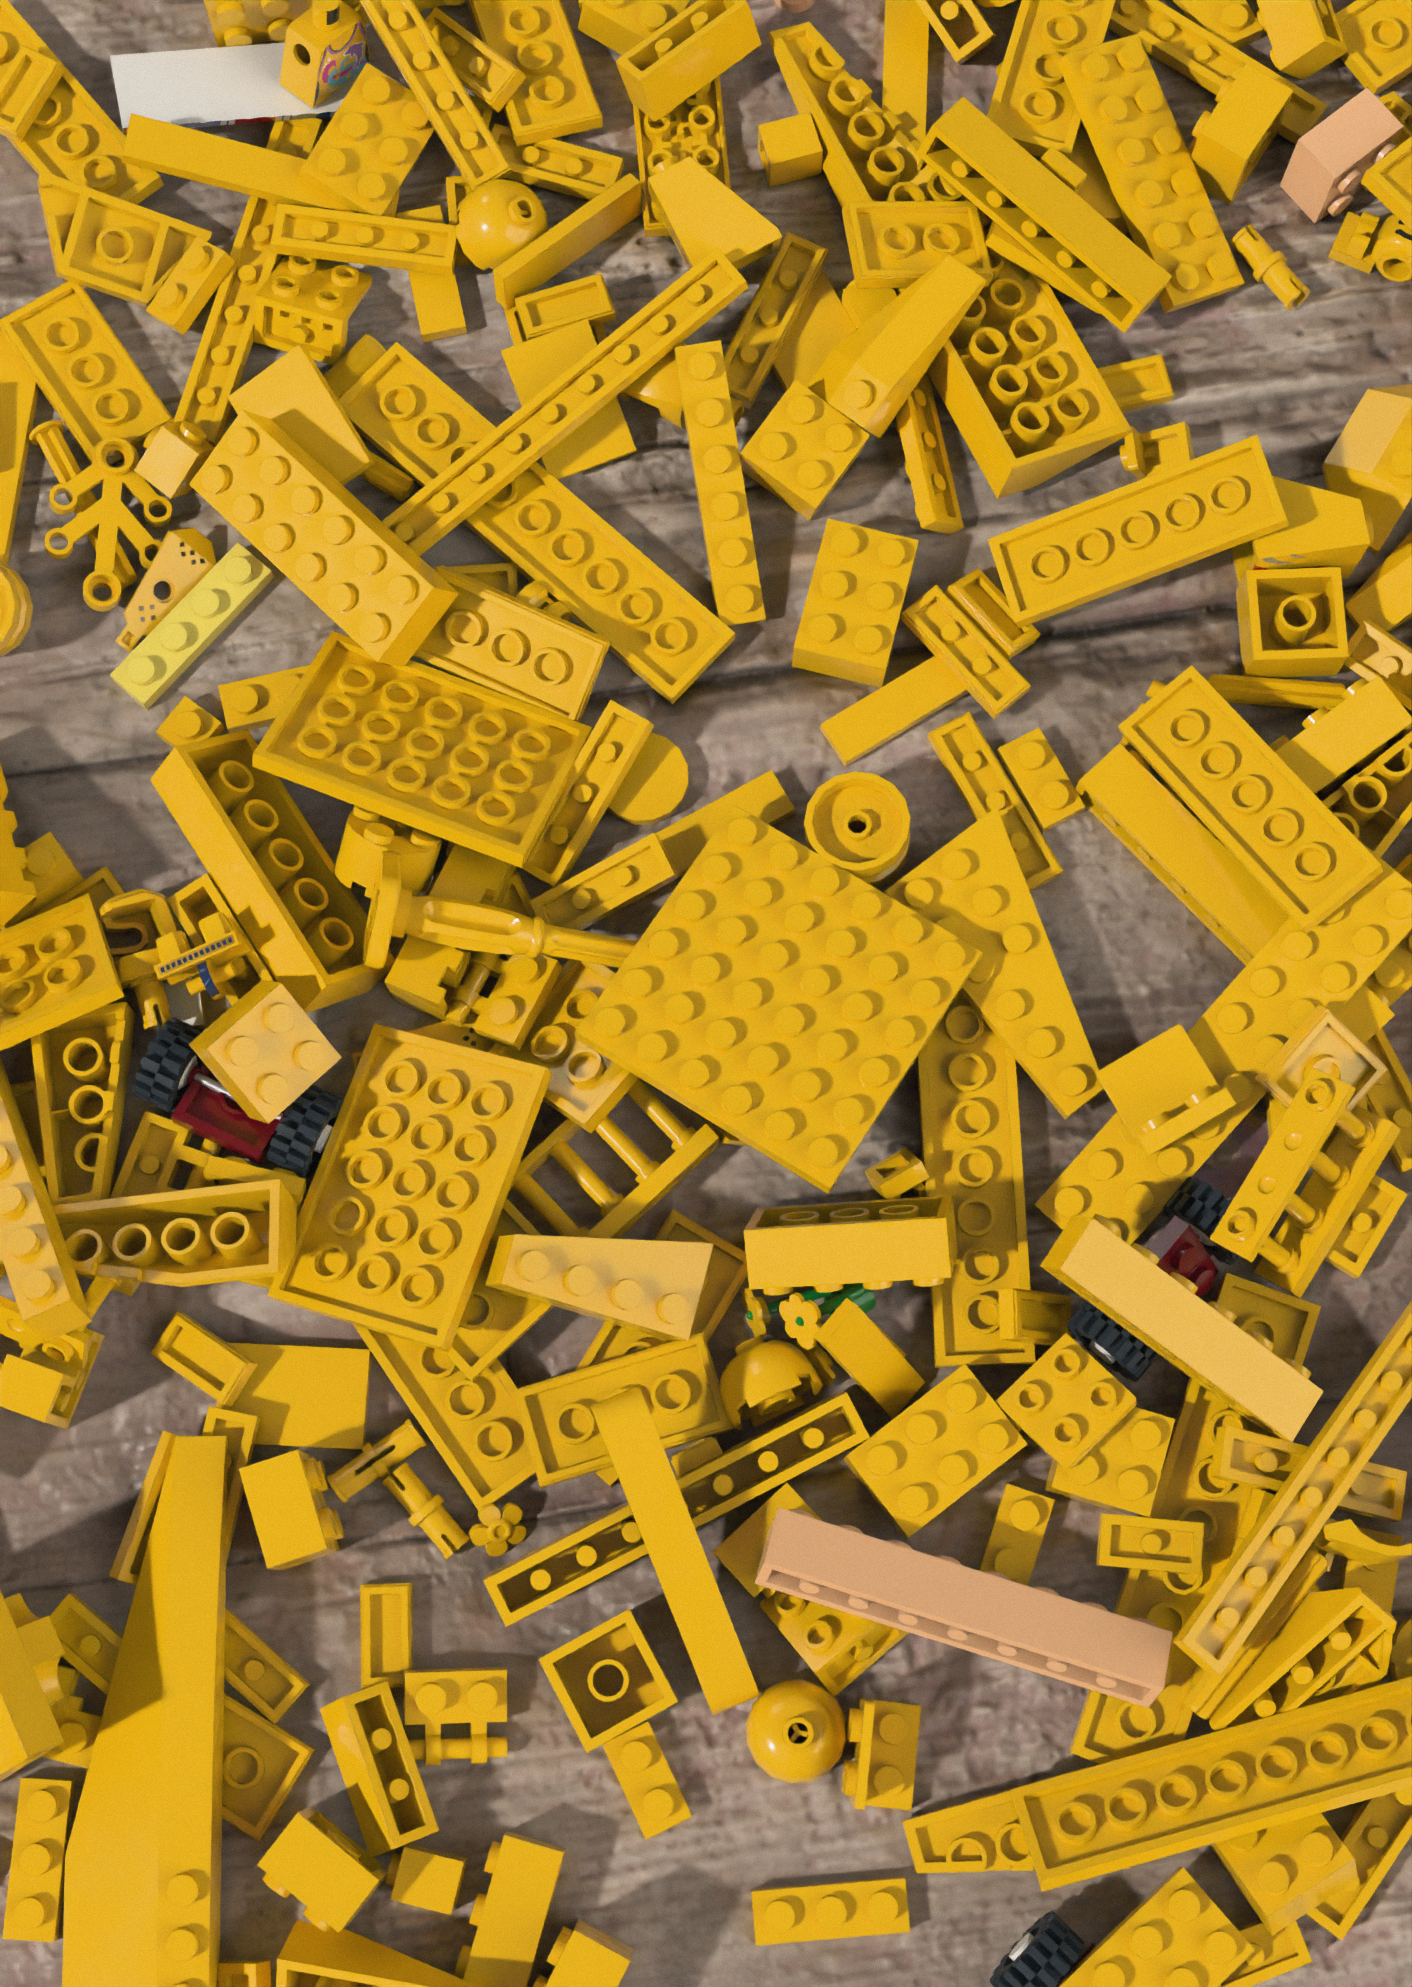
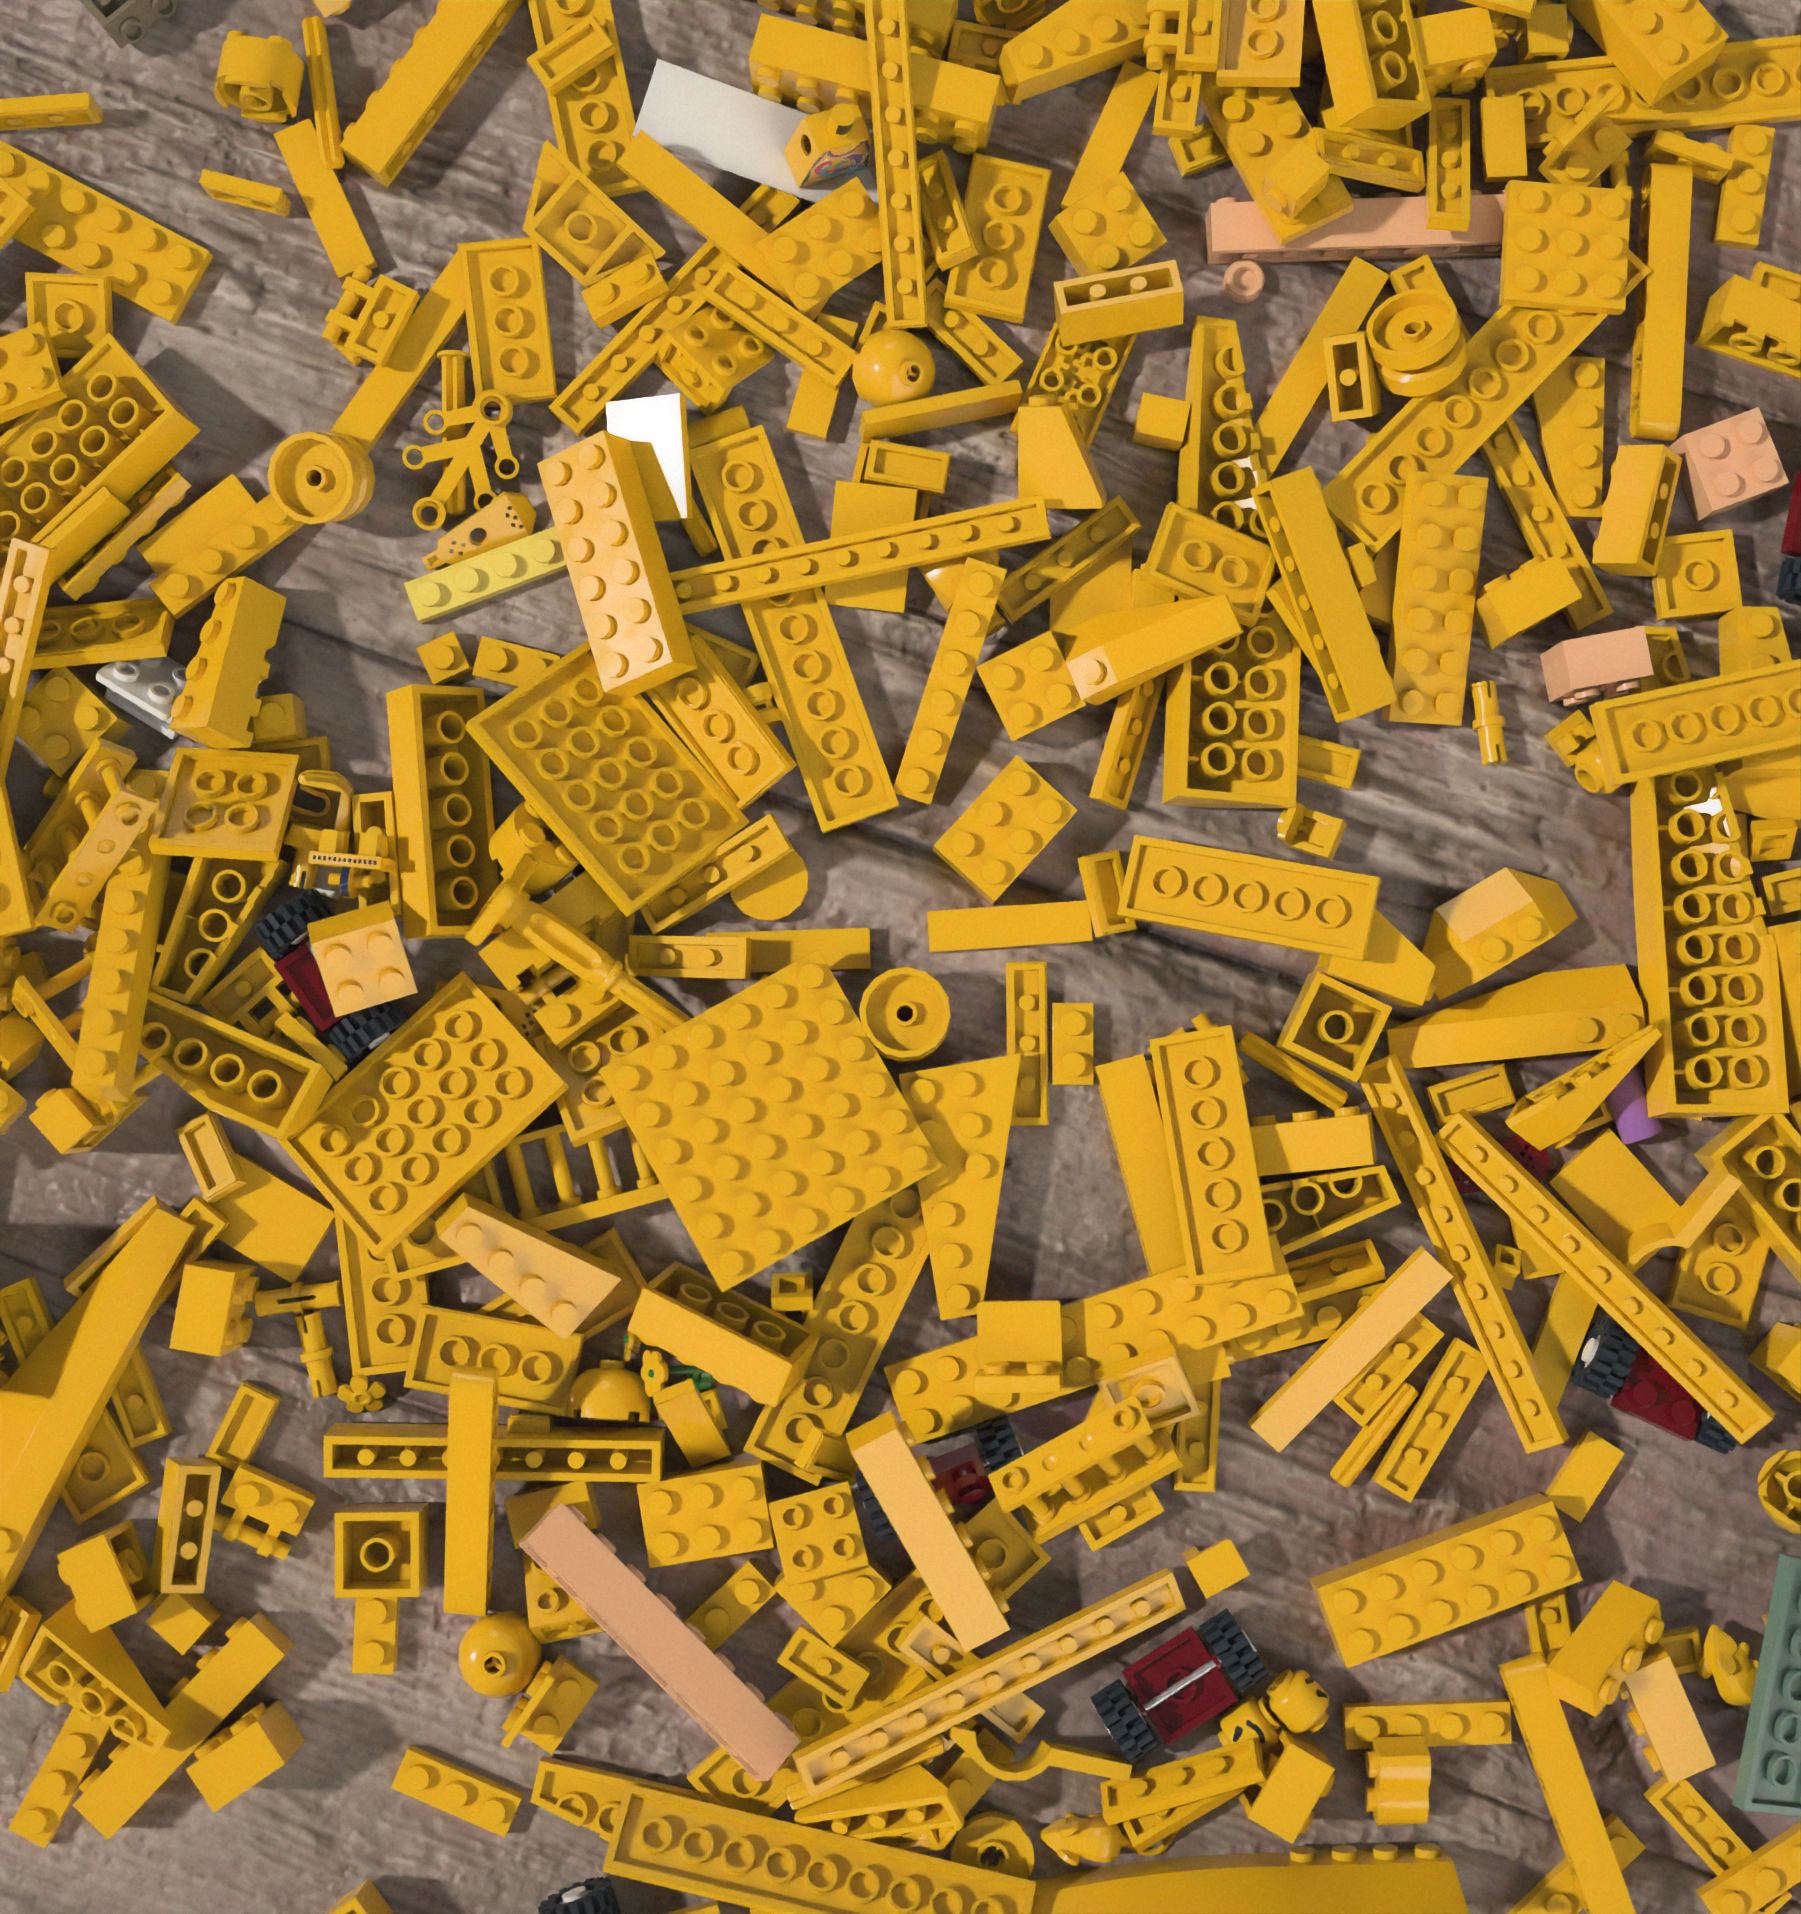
camera: 25 degrees right, 10 degrees up
yellow brick [134,421,215,499] -> none
yellow tile [901,584,1031,720] -> none

